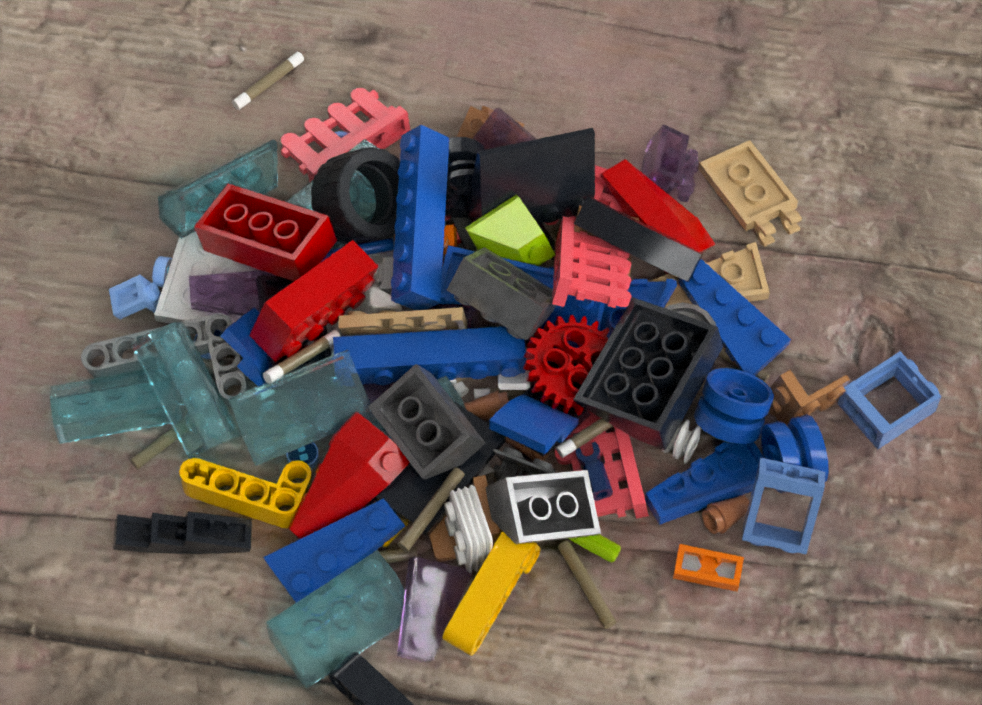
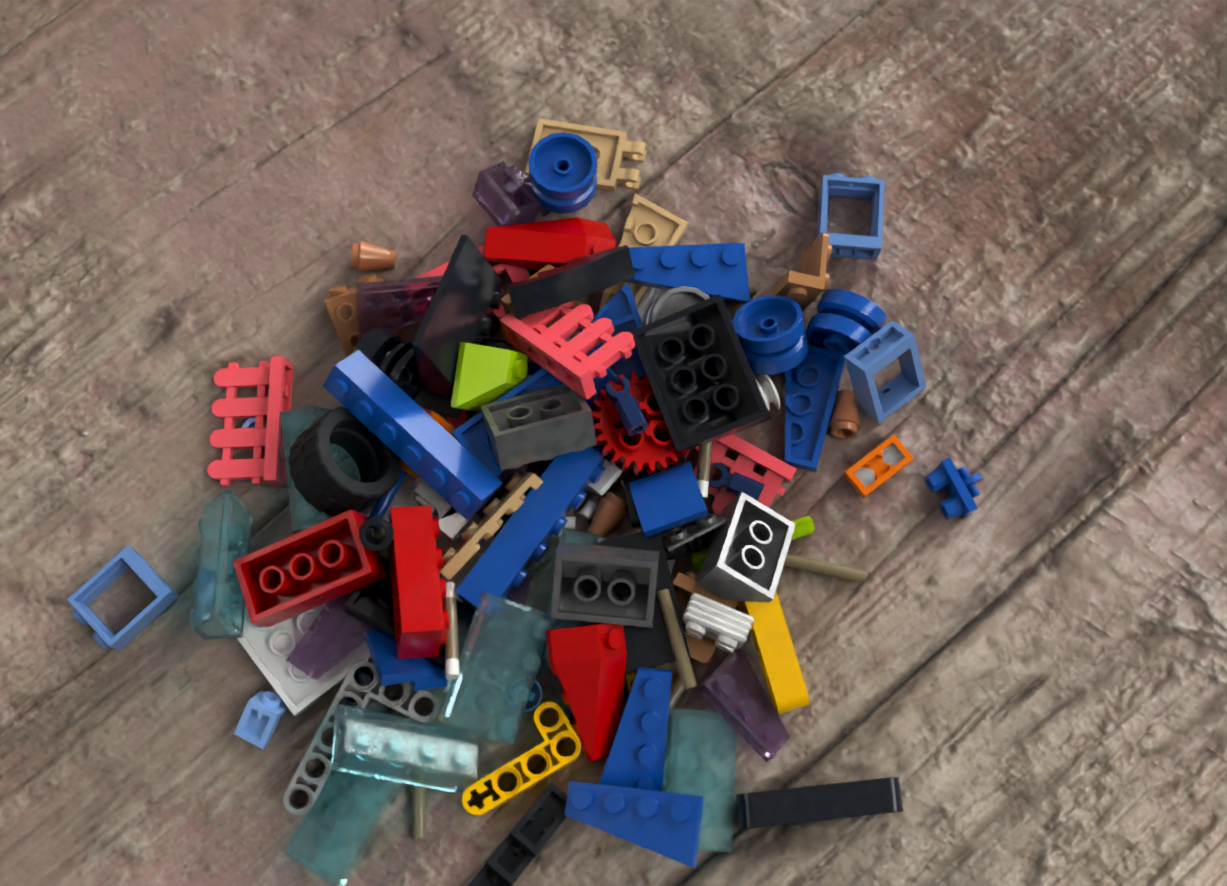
camera: 50 degrees left, 15 degrees up
light blue tile [152,256,172,287] -> none
dark tan bar [232,51,304,110] -> none
none -> medium blue window [67,545,179,651]
none -> nougat cone [351,241,396,271]
none -> black cone [359,517,394,551]
none -> blue wheel [528,132,597,214]
none -> blue wing [565,781,704,868]
none -> dark blue bar [605,377,648,436]
none -> blue hips [924,457,983,520]

